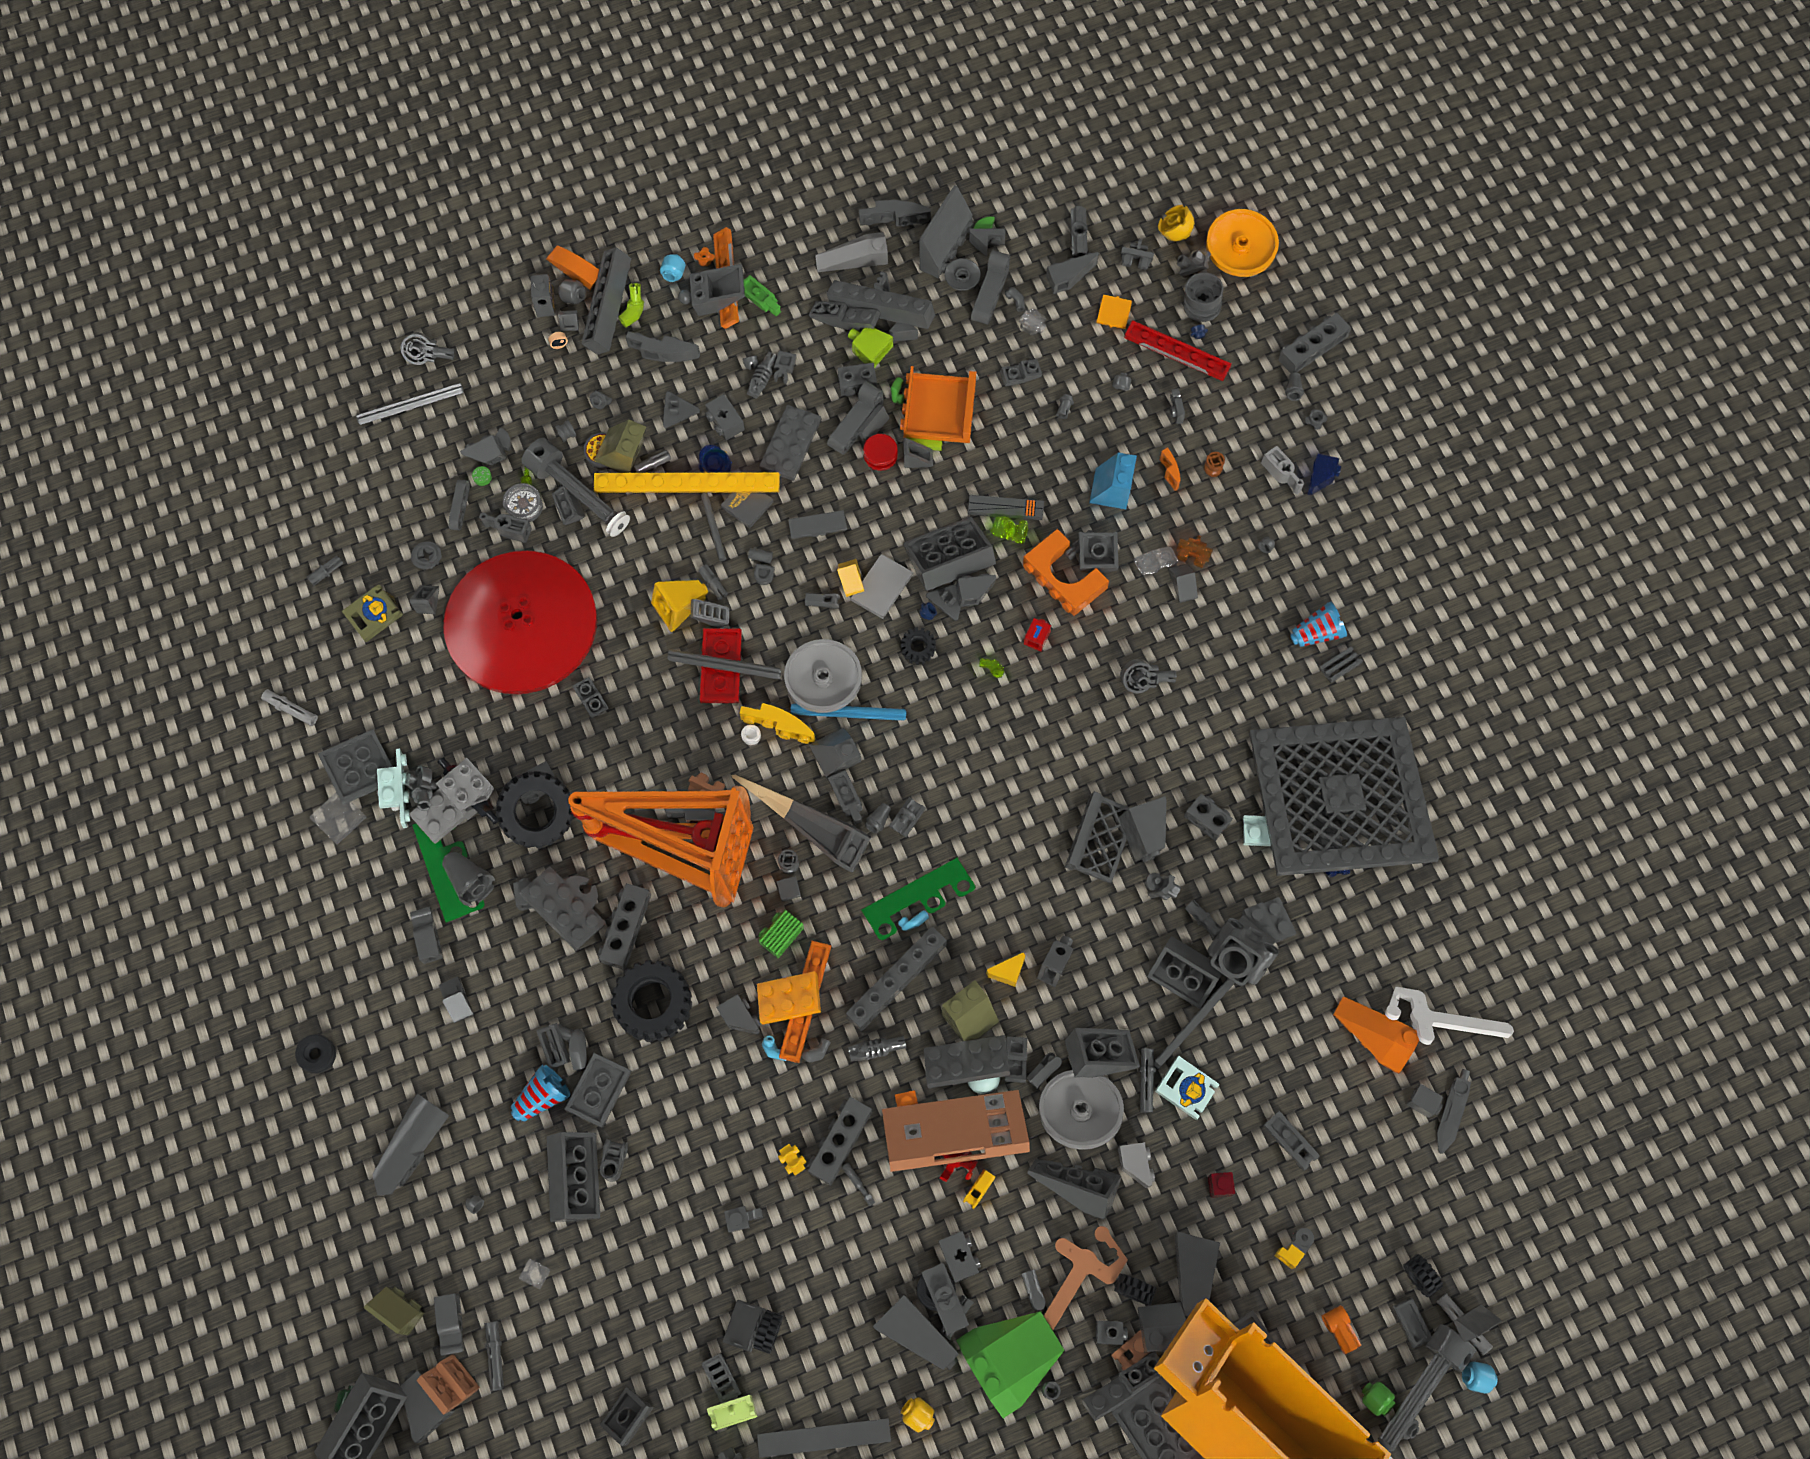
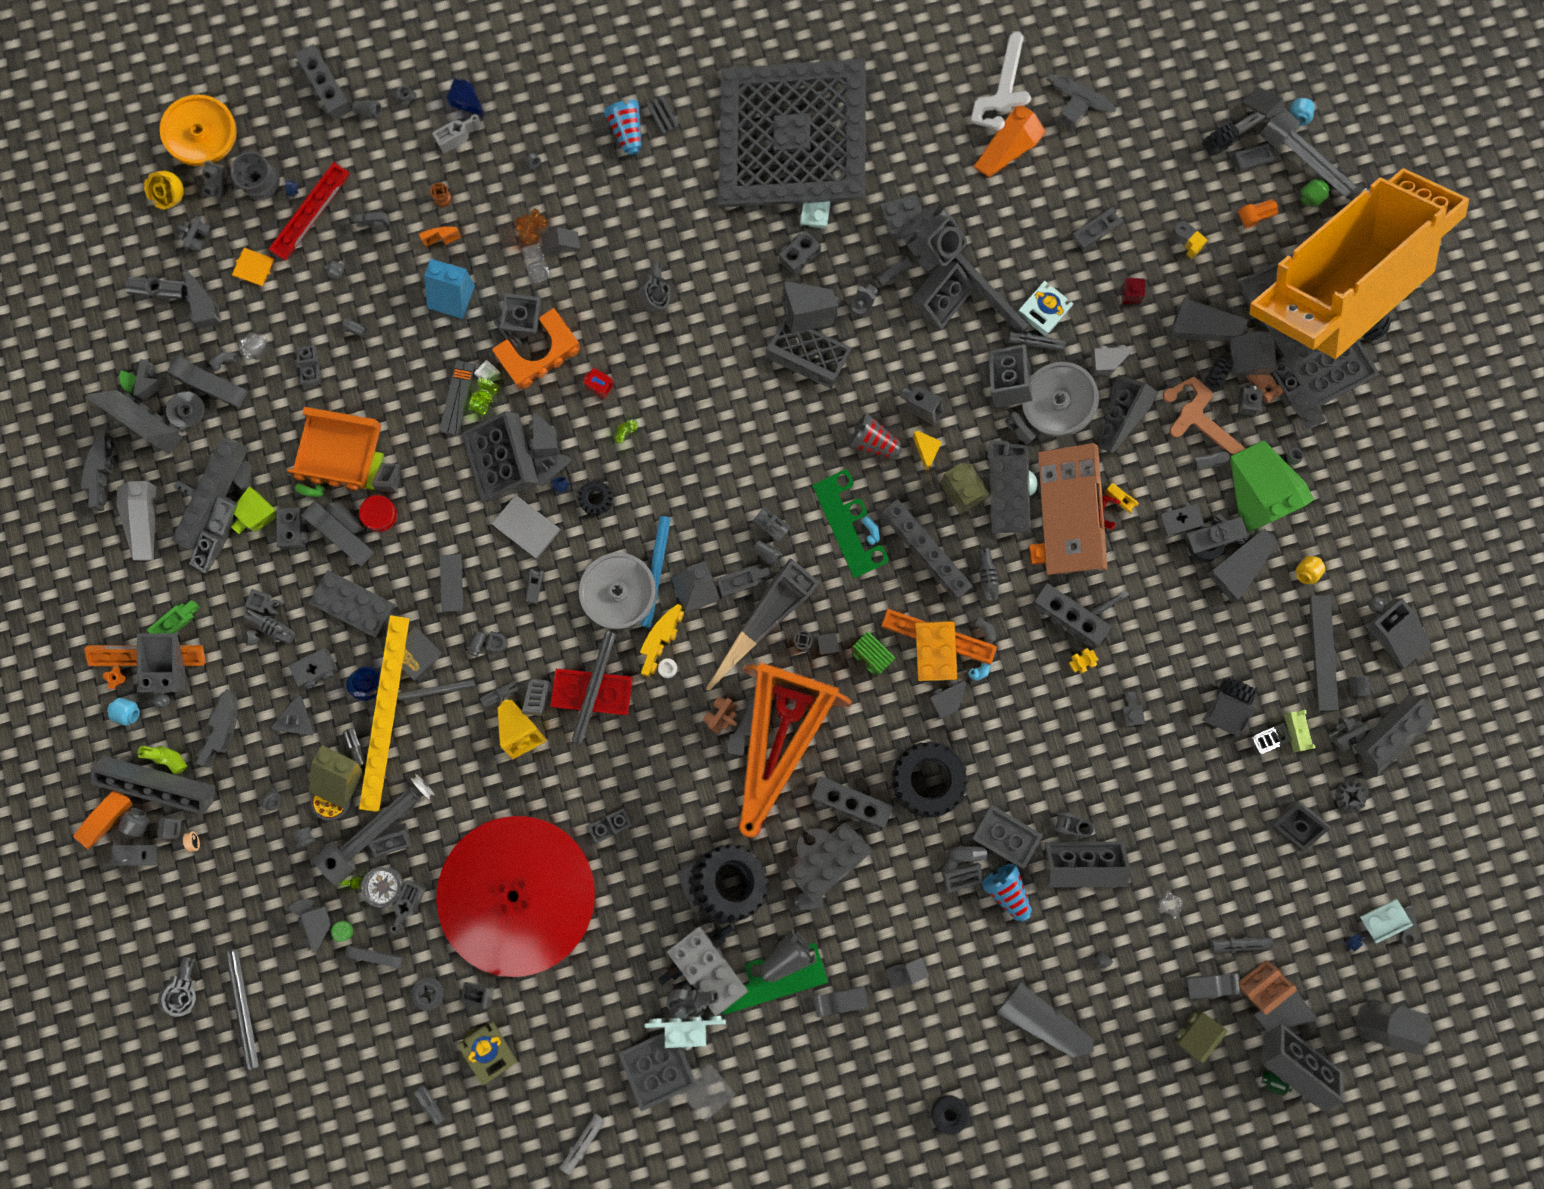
camera: 85 degrees left, 10 degrees up
yellow slope [837,559,864,597] -> none
none -> white tile [474,360,501,380]
none -> dark grey cone [848,413,902,459]

